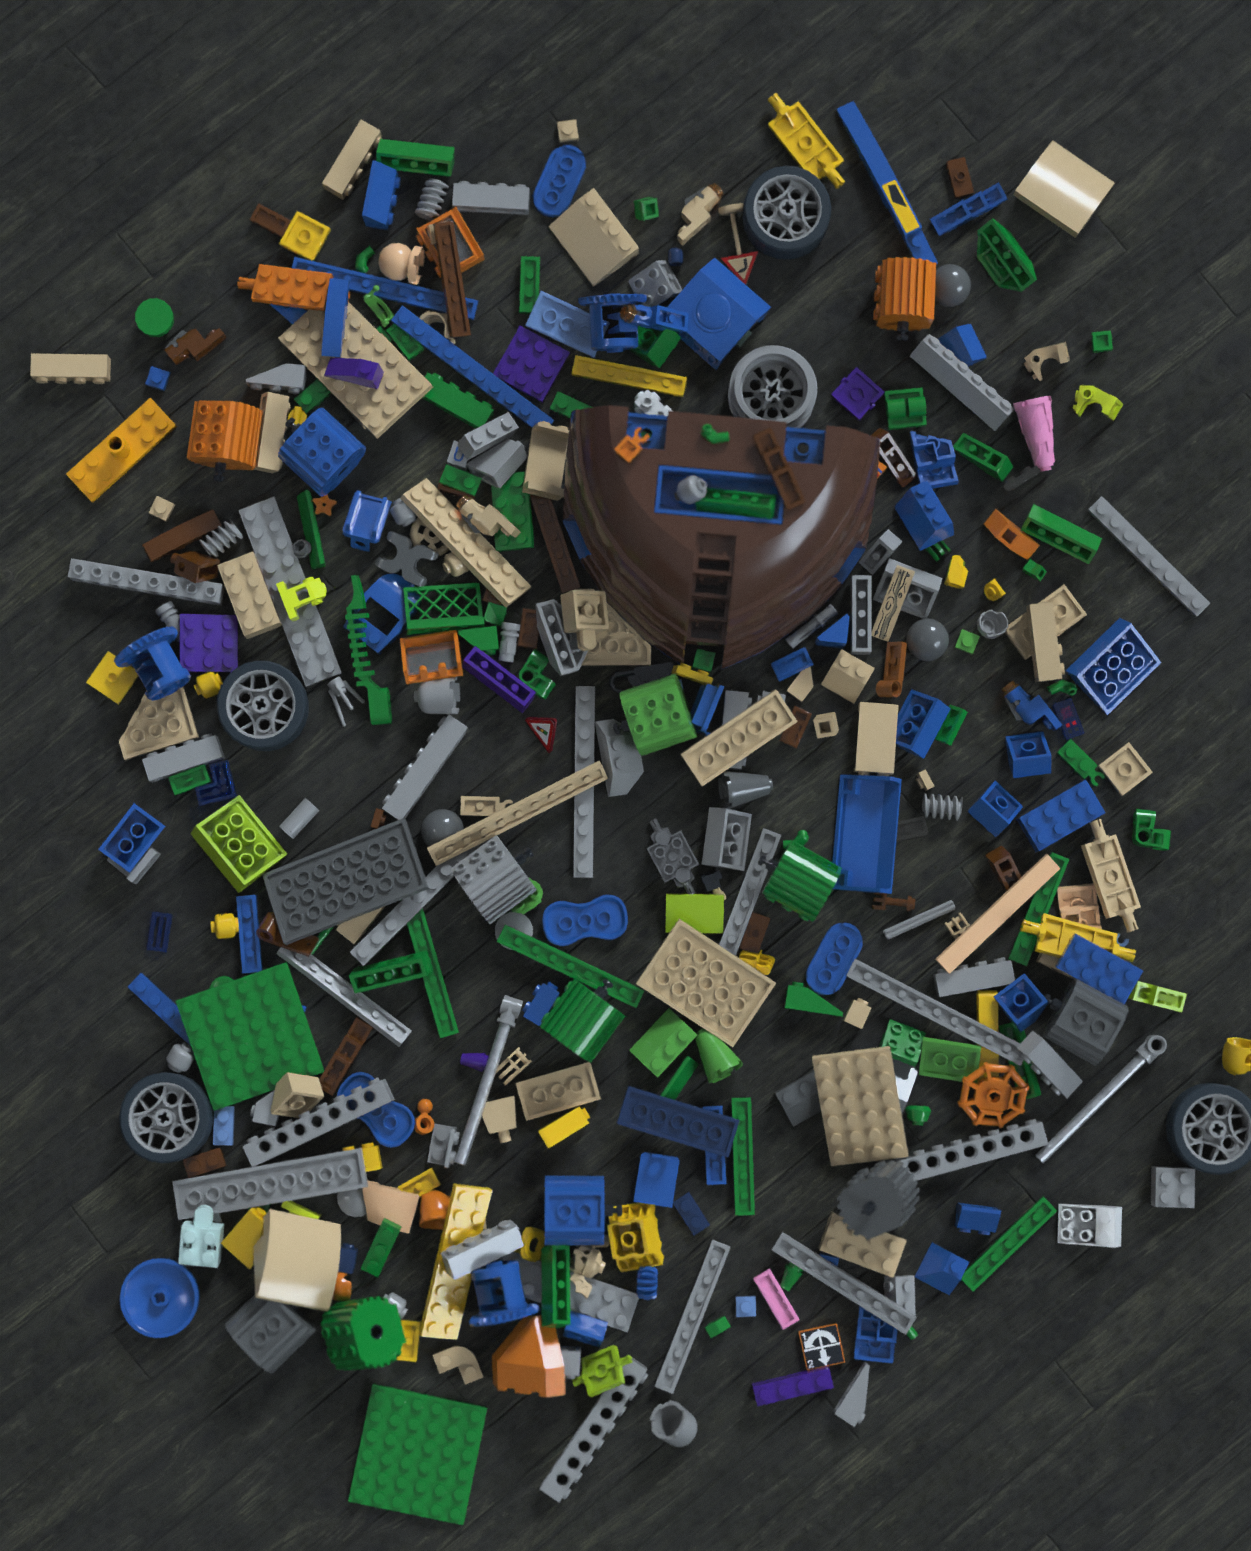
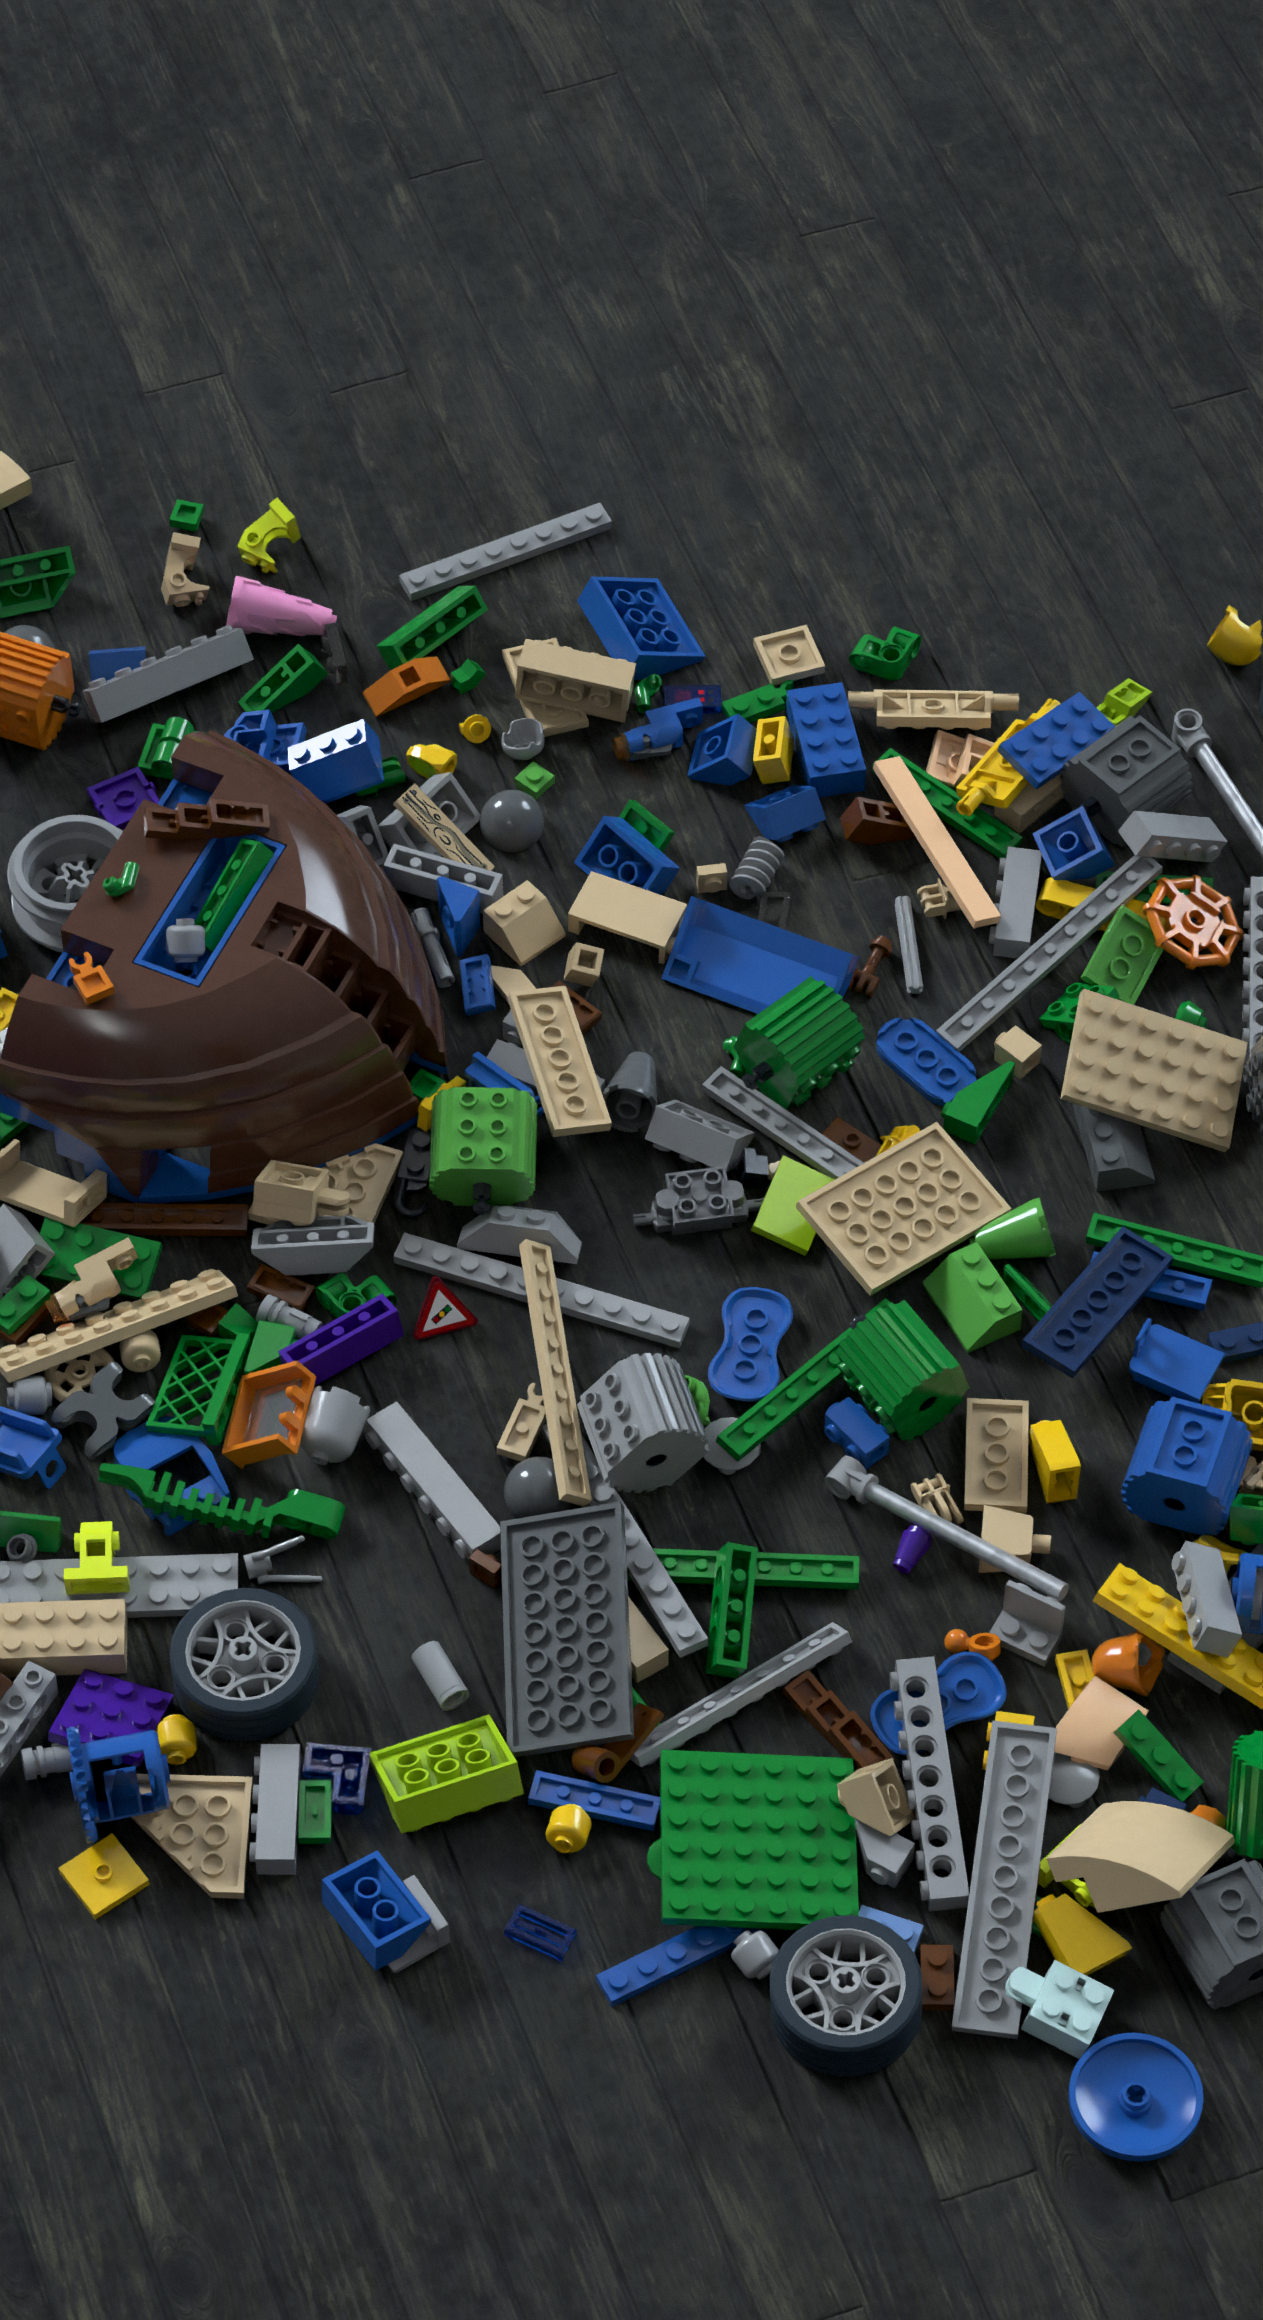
camera: 70 degrees left, 30 degrees down
dark orange plate [876,642,907,697] -> none
none -> yellow brick [753,716,795,784]

